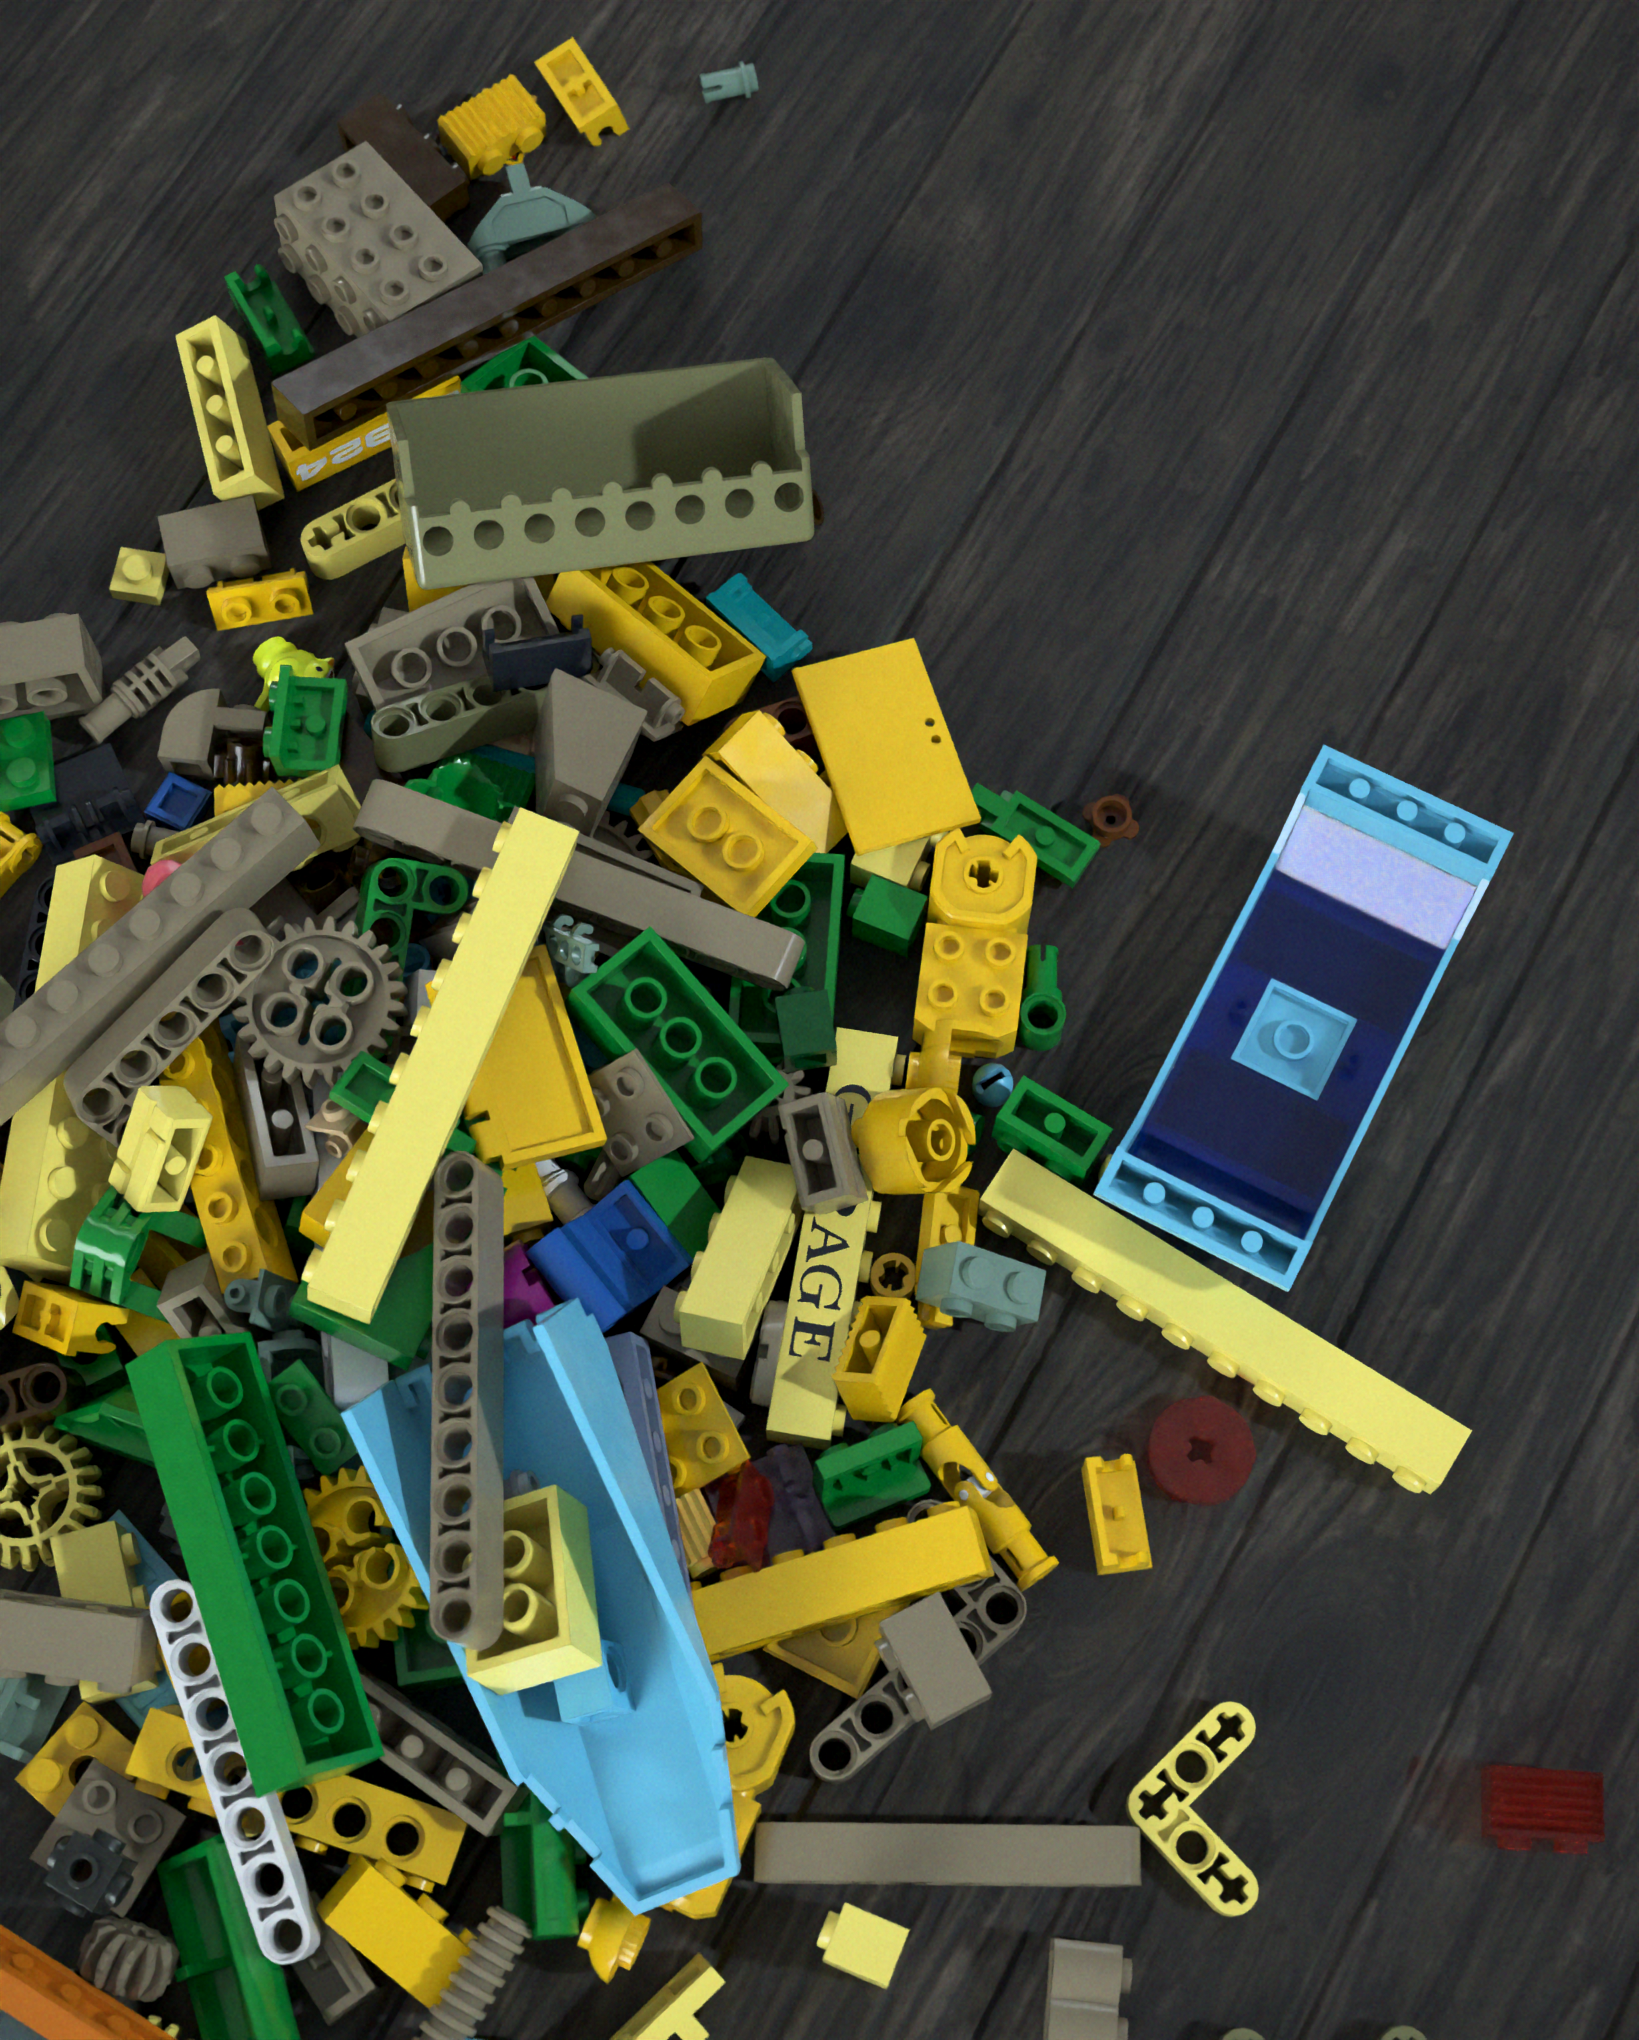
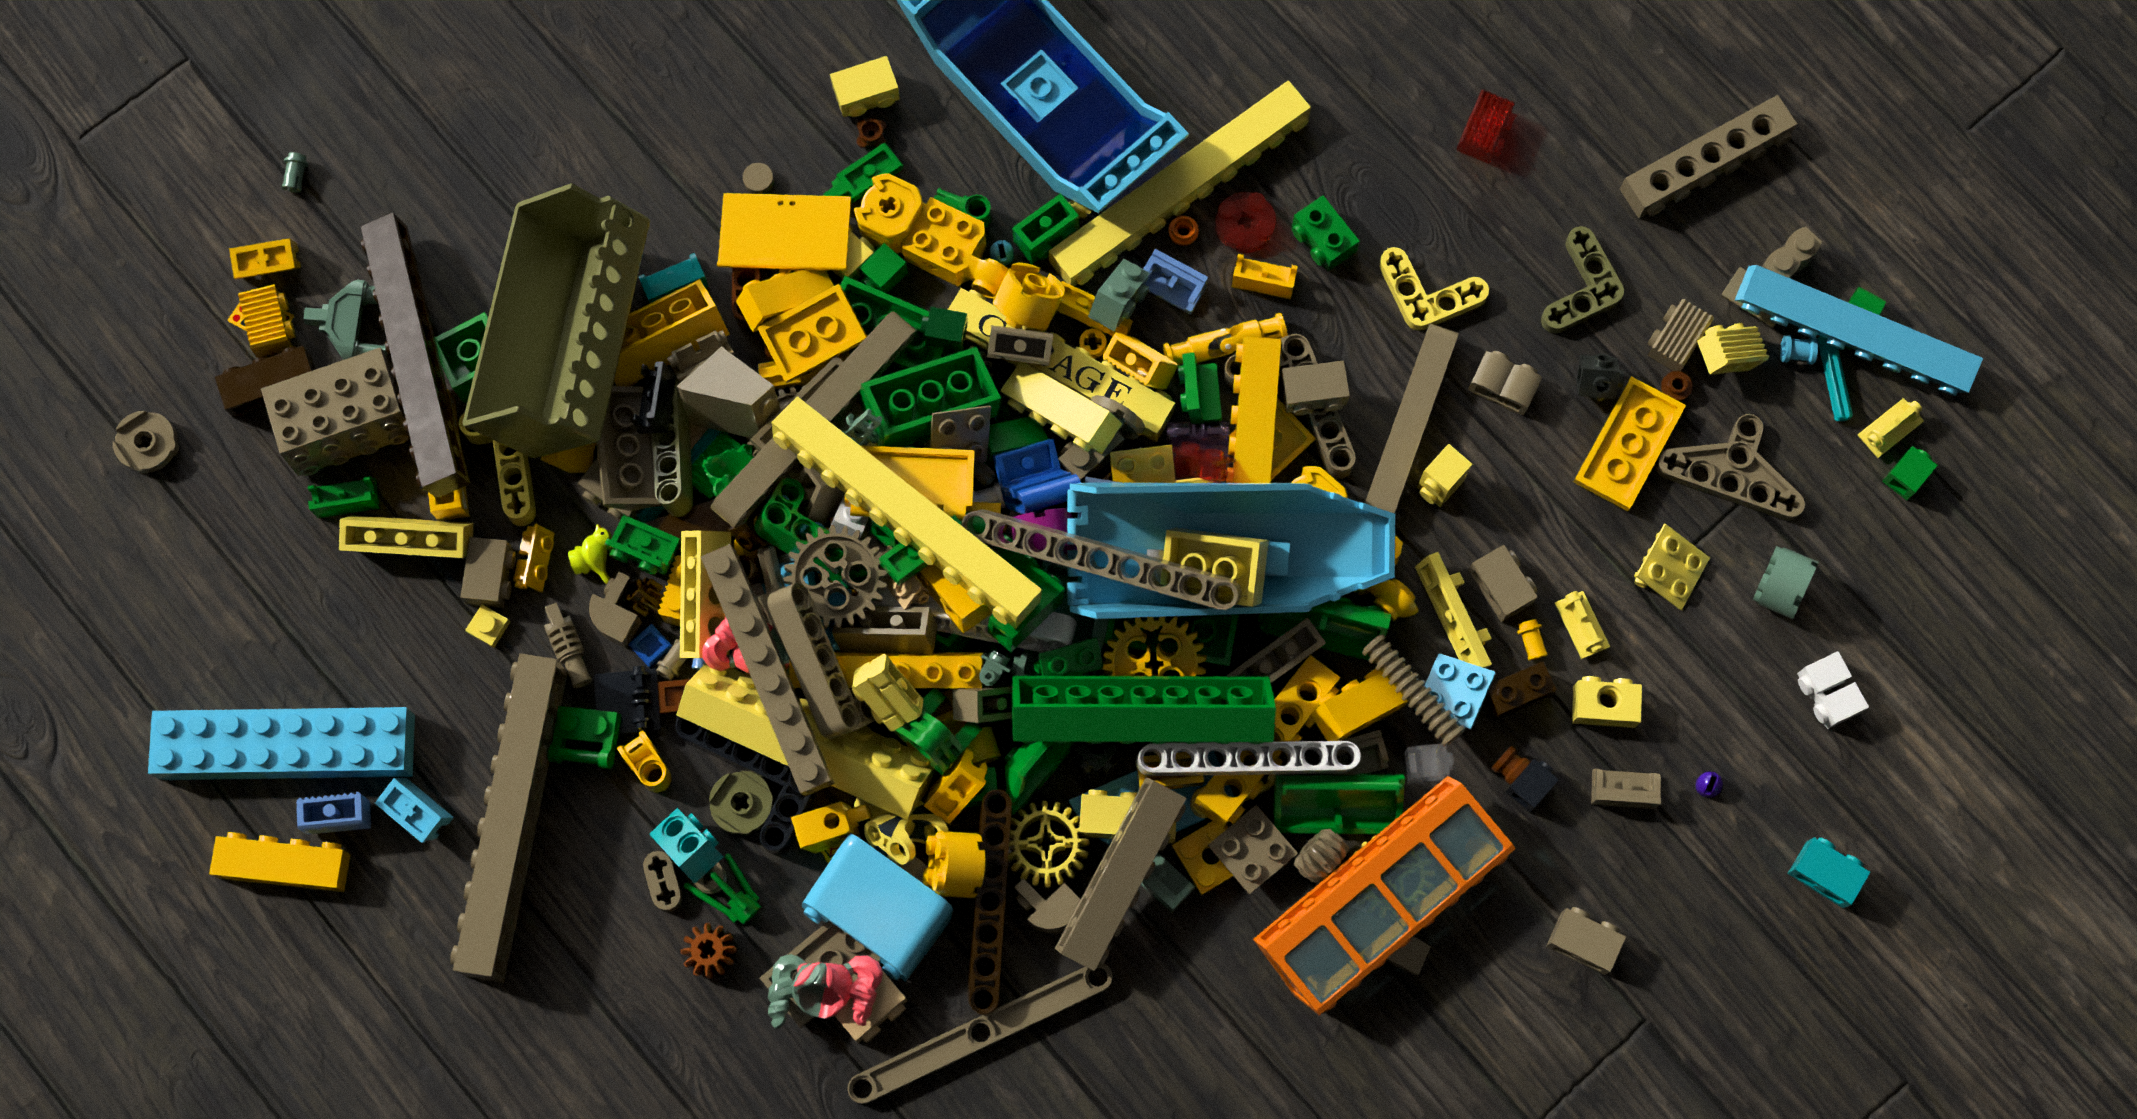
camera: 70 degrees left, 5 degrees up
pearl dark grey brick [44,1828,138,1918] -> none
none -> dark tan plate [113,411,179,474]
none -> dark tan tile [743,163,774,194]
none -> light yellow brick [830,56,900,118]
none -> medium blue hinge [1144,249,1208,315]
none -> orange plate [1168,216,1199,246]
none -> green brick [1292,195,1360,271]

